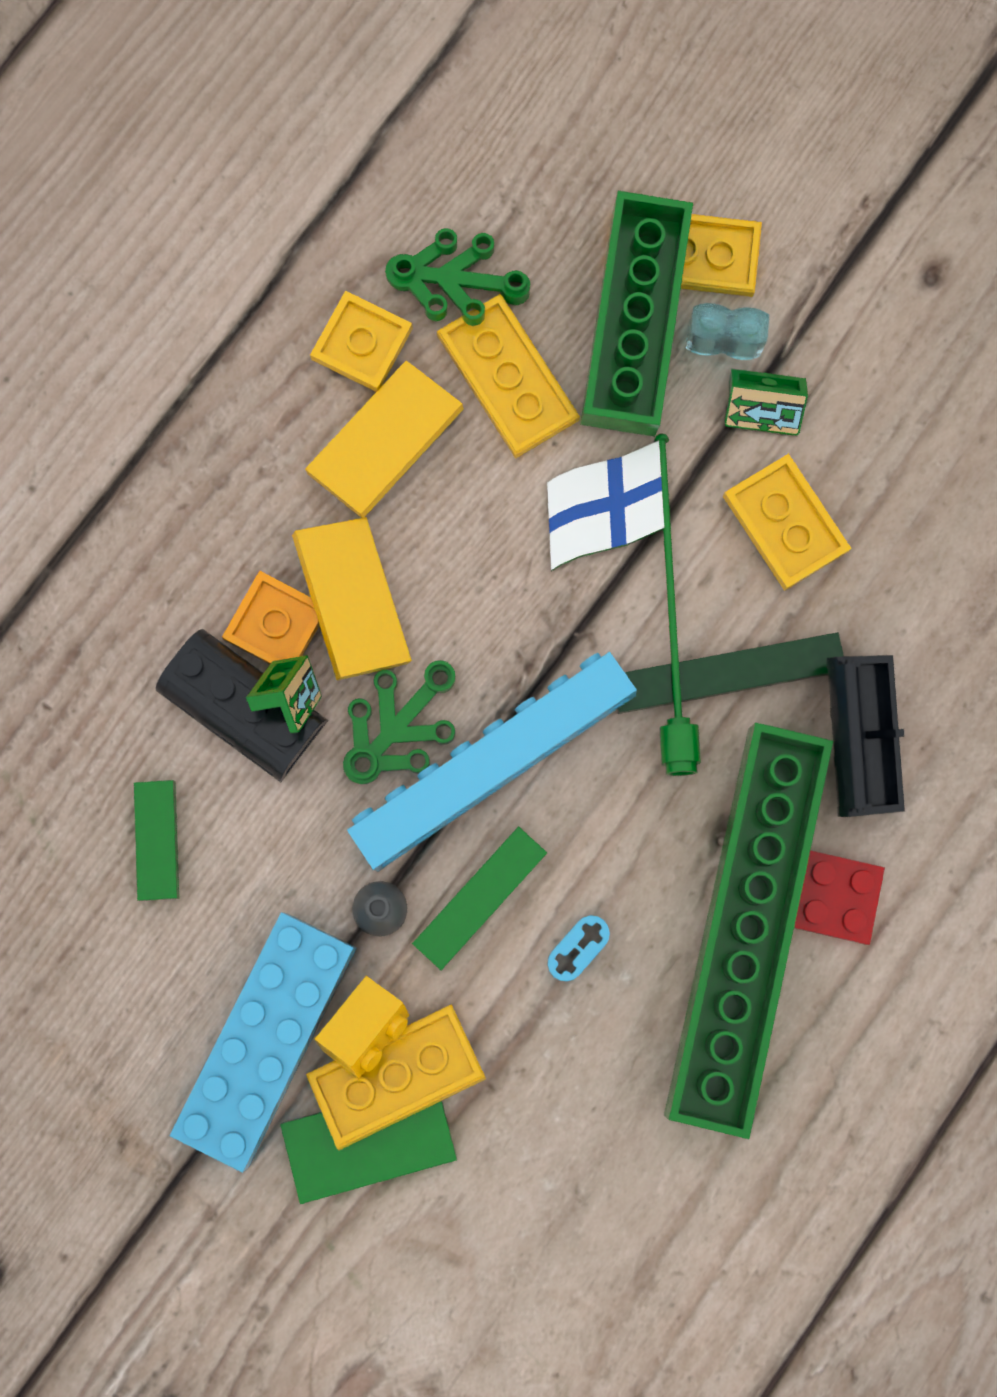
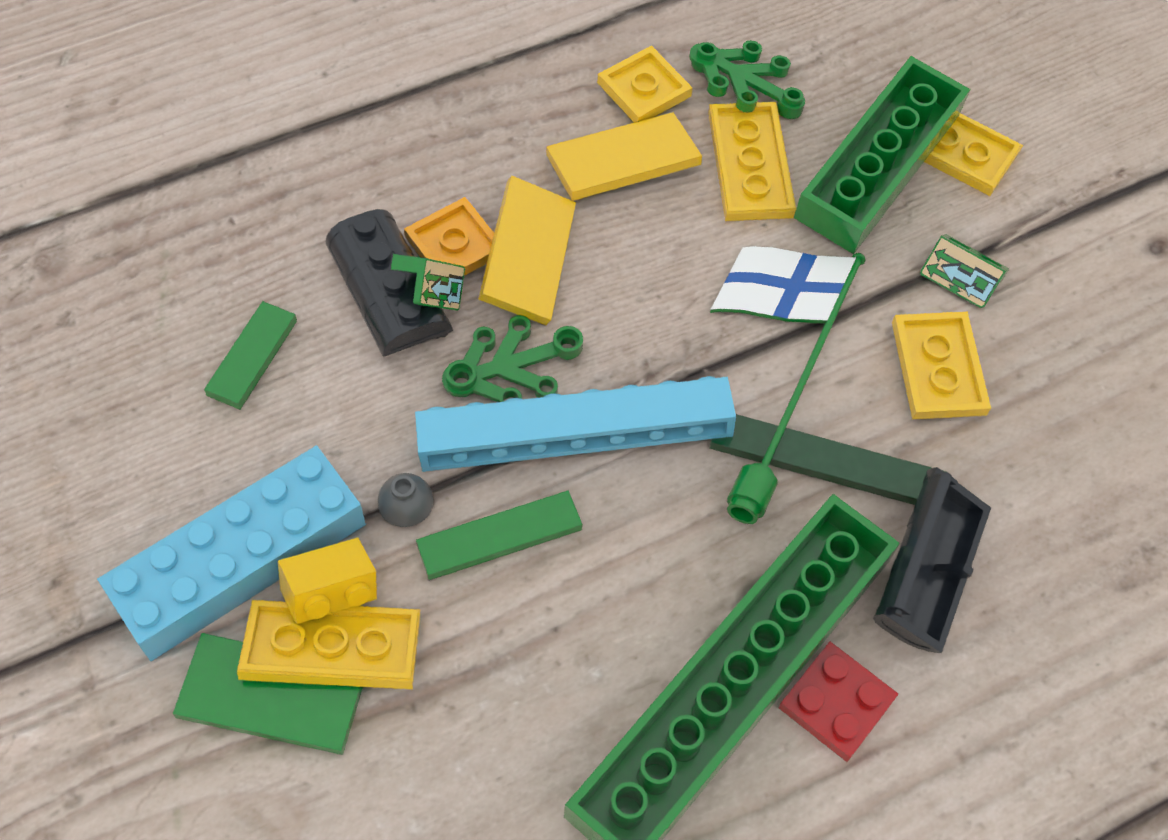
camera: 25 degrees right, 20 degrees down
medium azure beam [547,915,610,981] -> none
clear light blue brick [686,303,770,360] -> none

